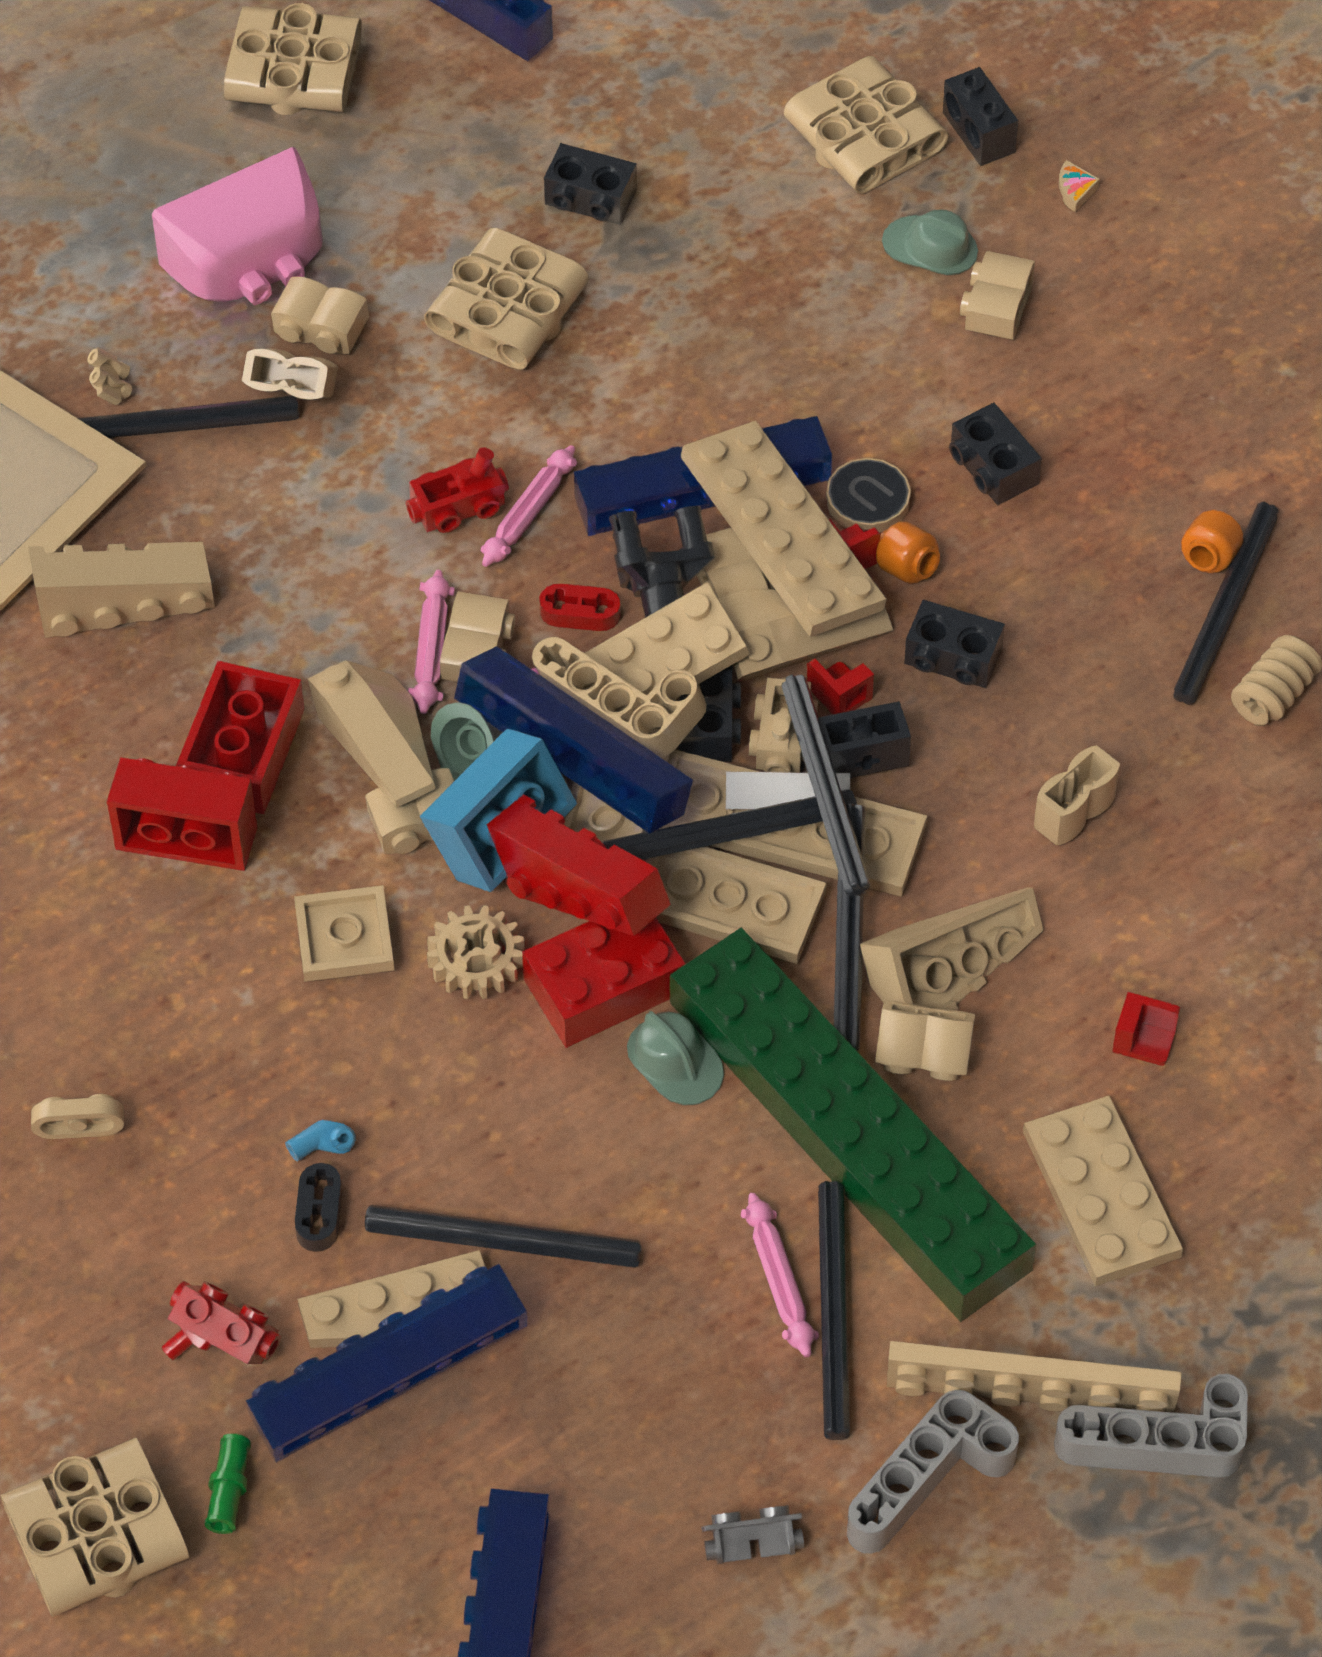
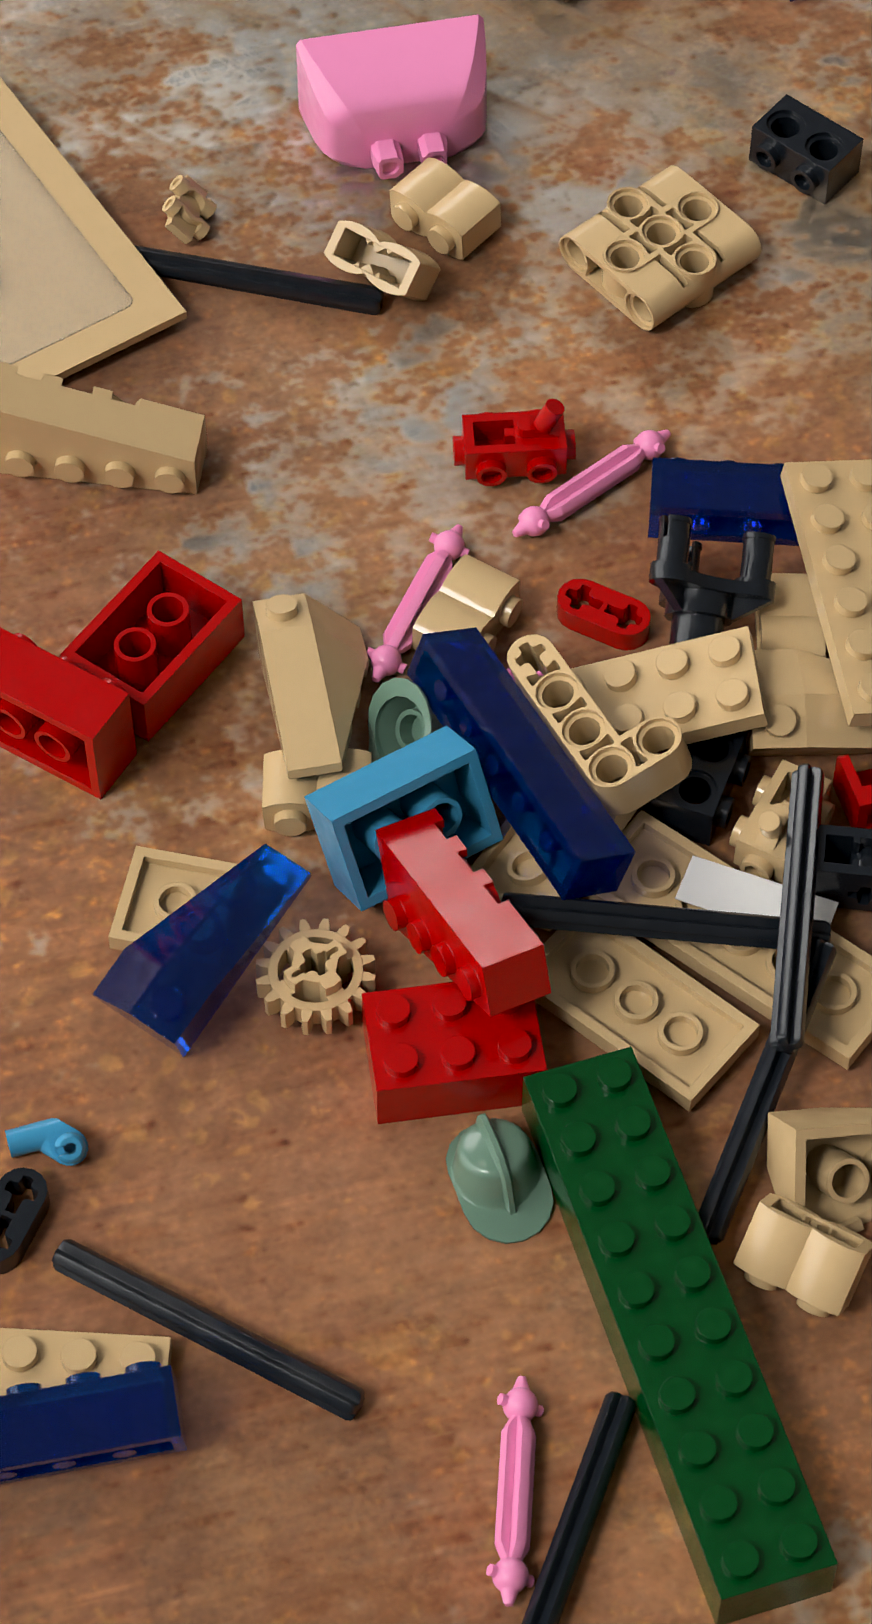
camera: 20 degrees right, 0 degrees up
none -> clear blue wedge [92,844,312,1057]

